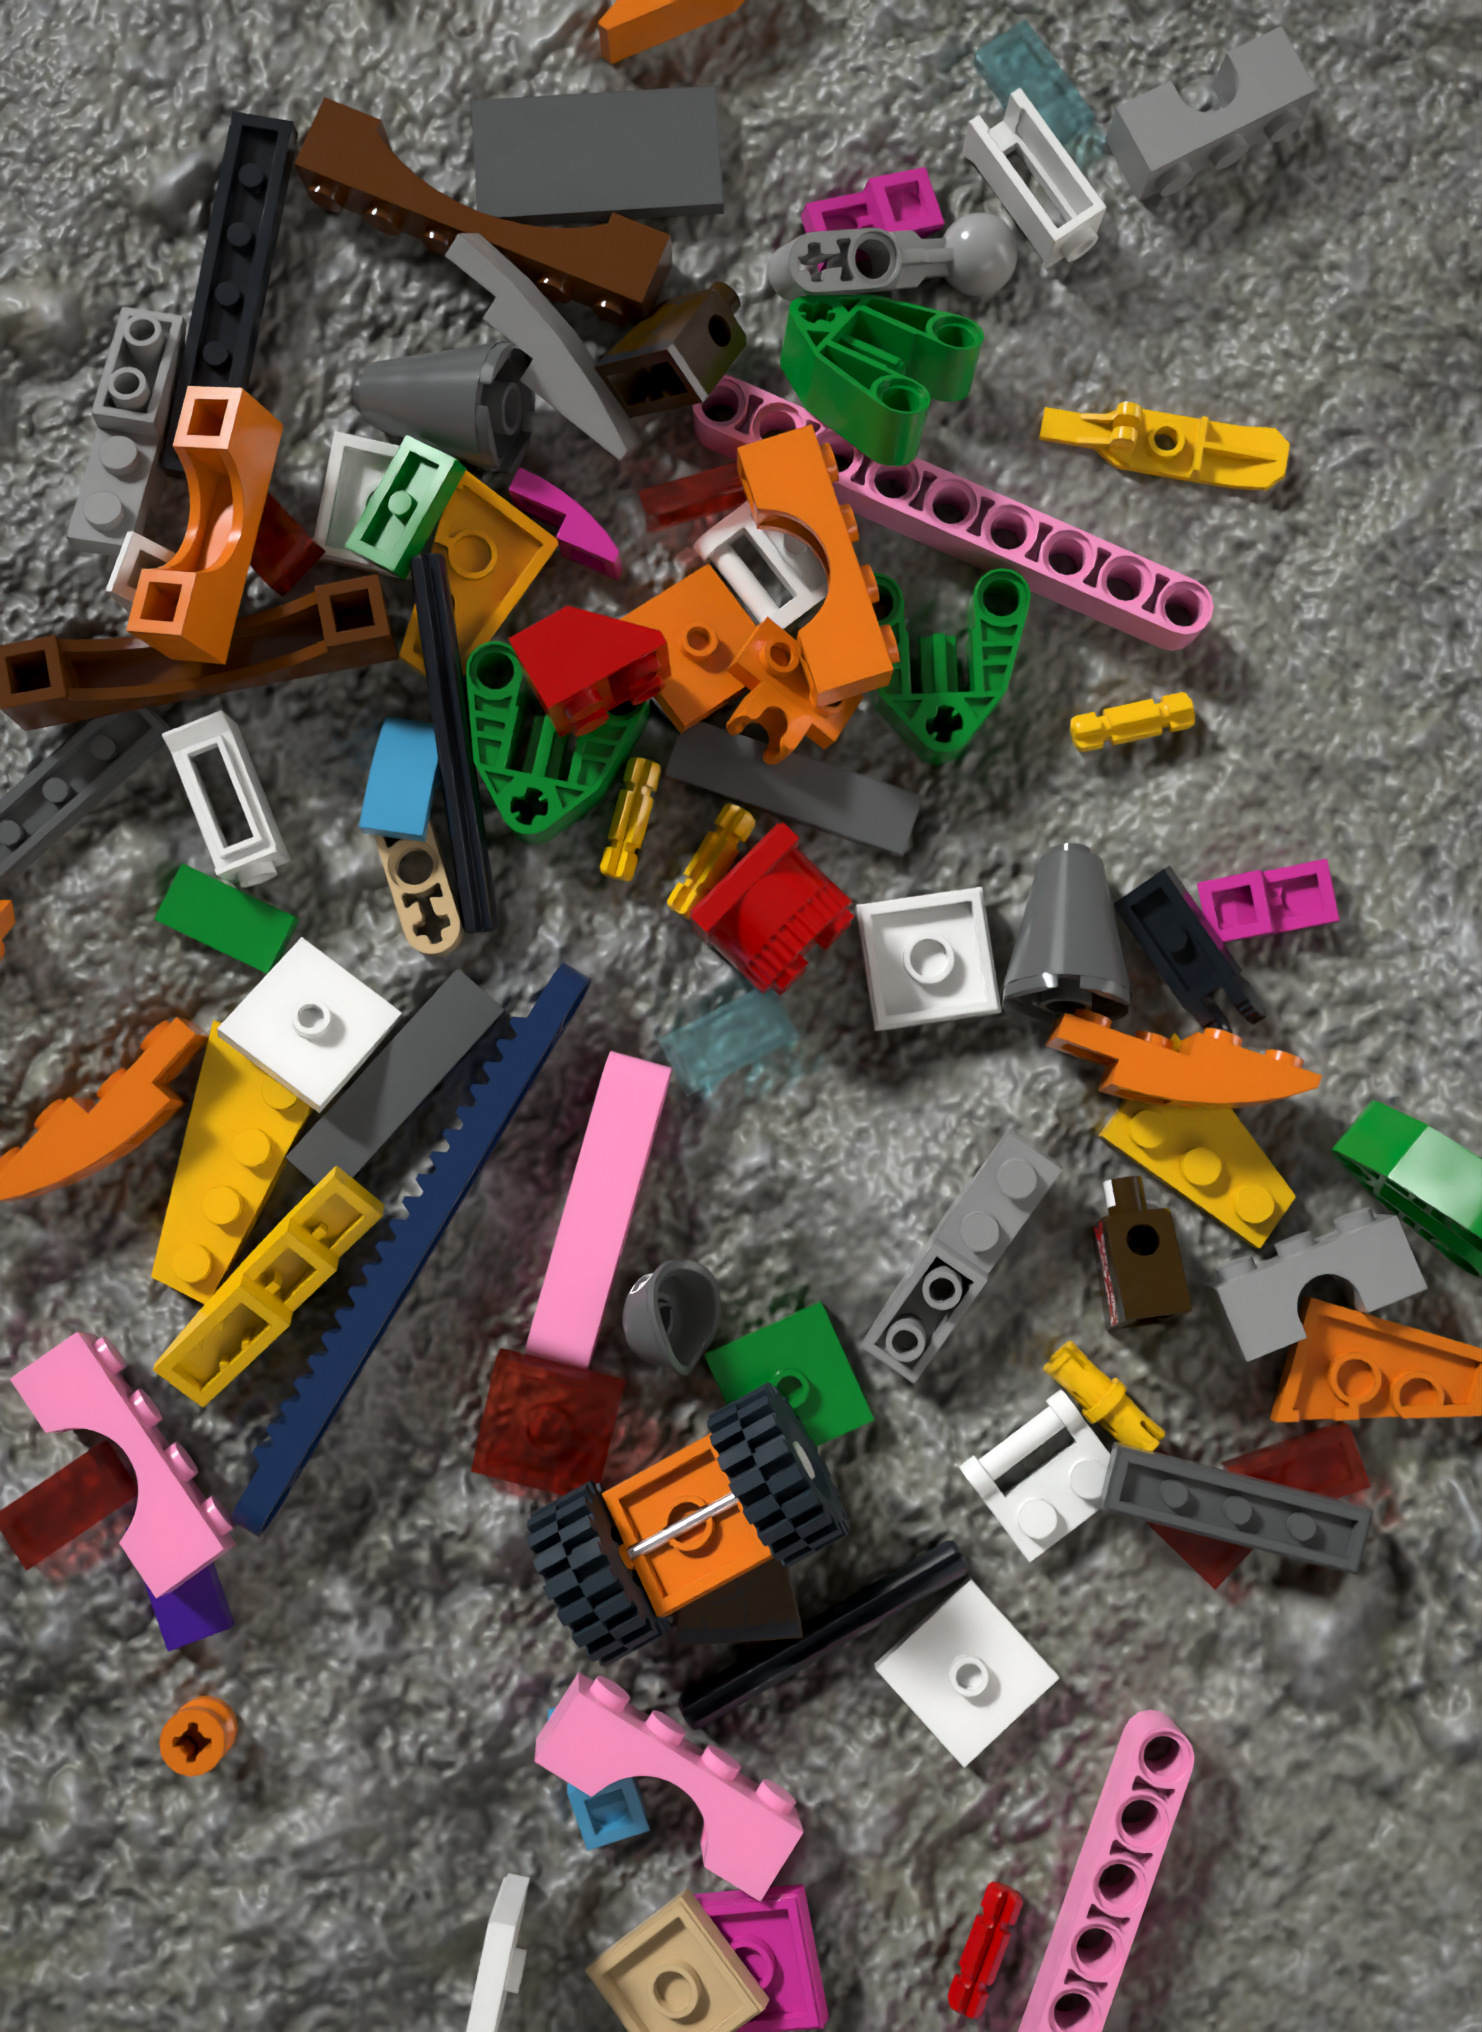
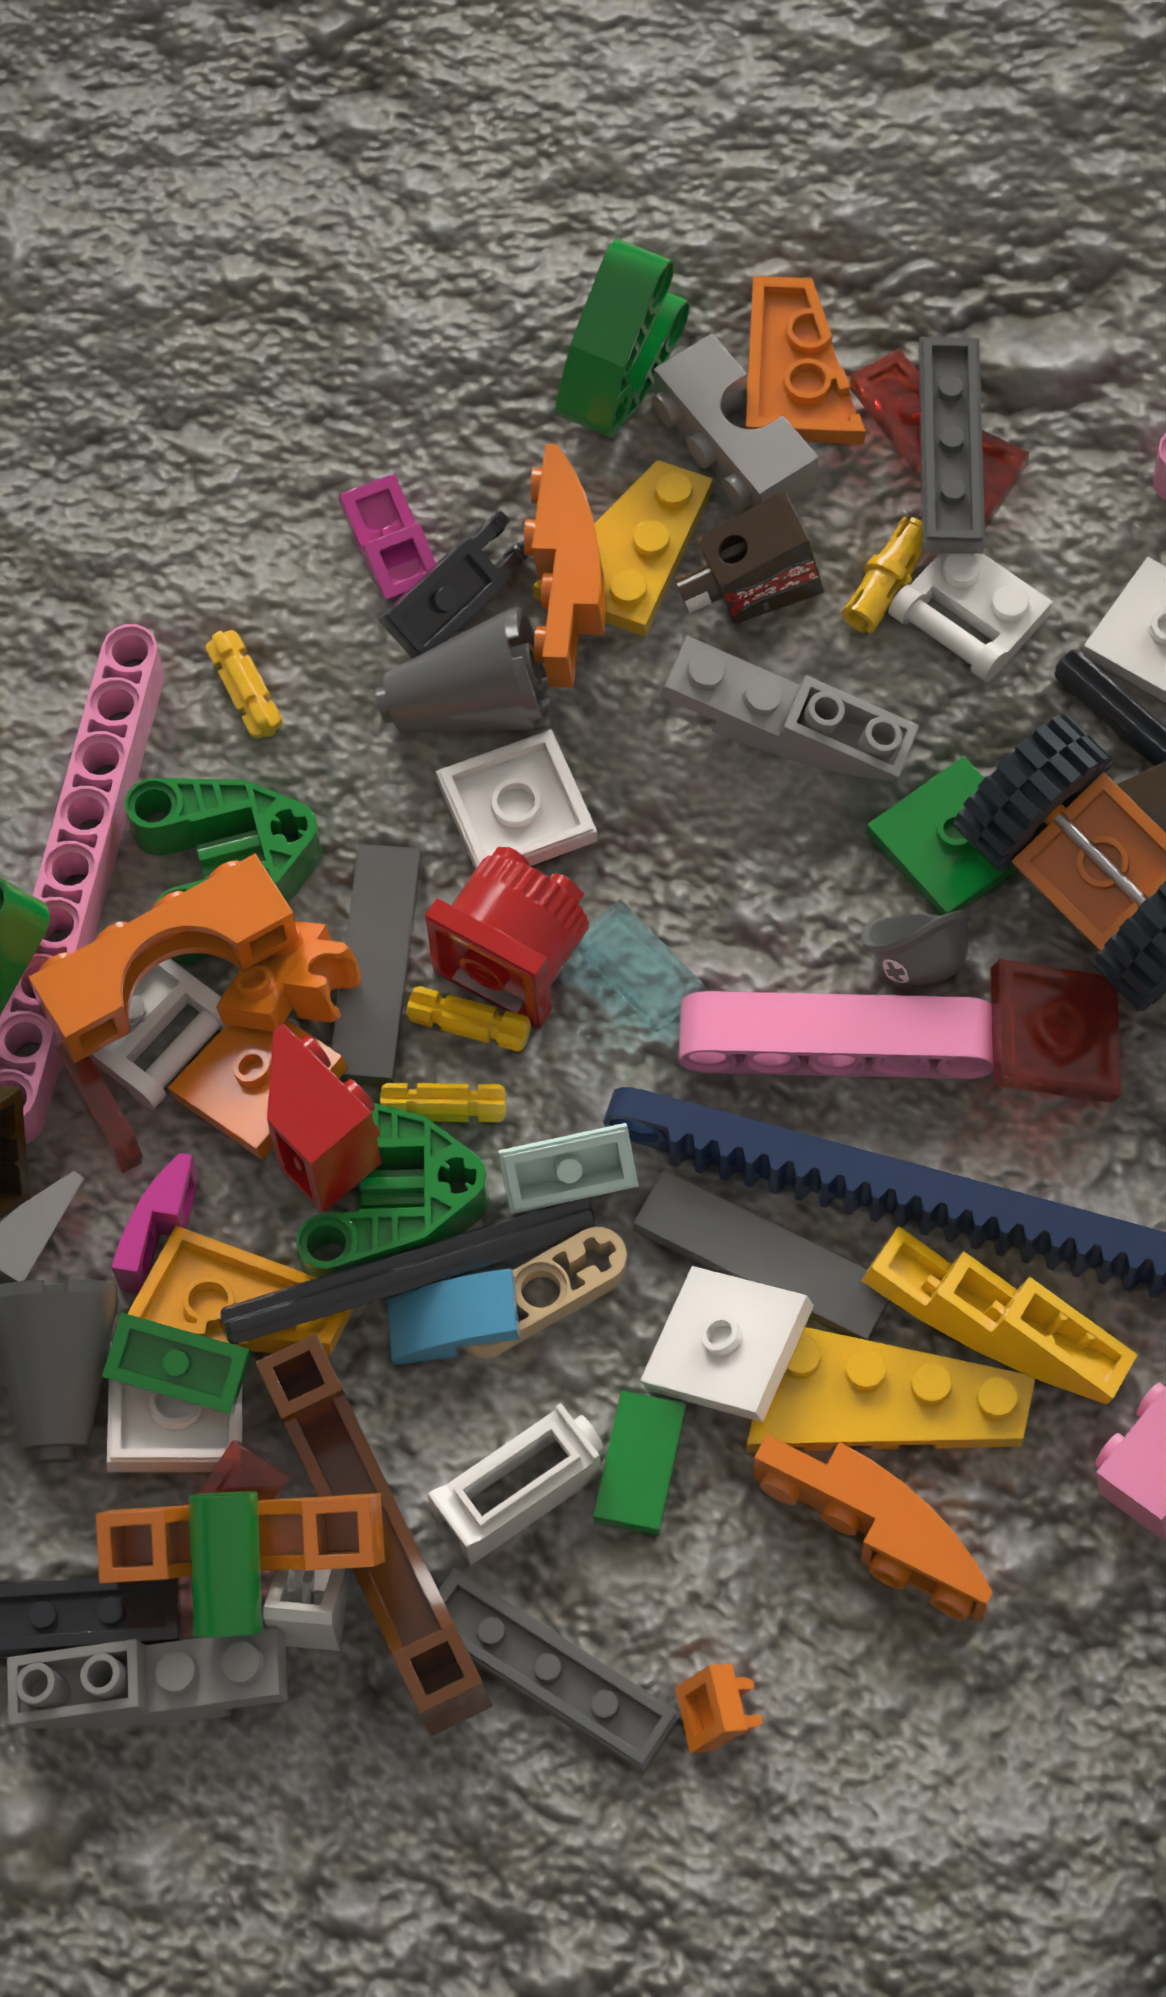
camera: 100 degrees left, 20 degrees down
none -> green pin [188,1492,263,1637]
none -> light aqua slope [498,1123,639,1214]

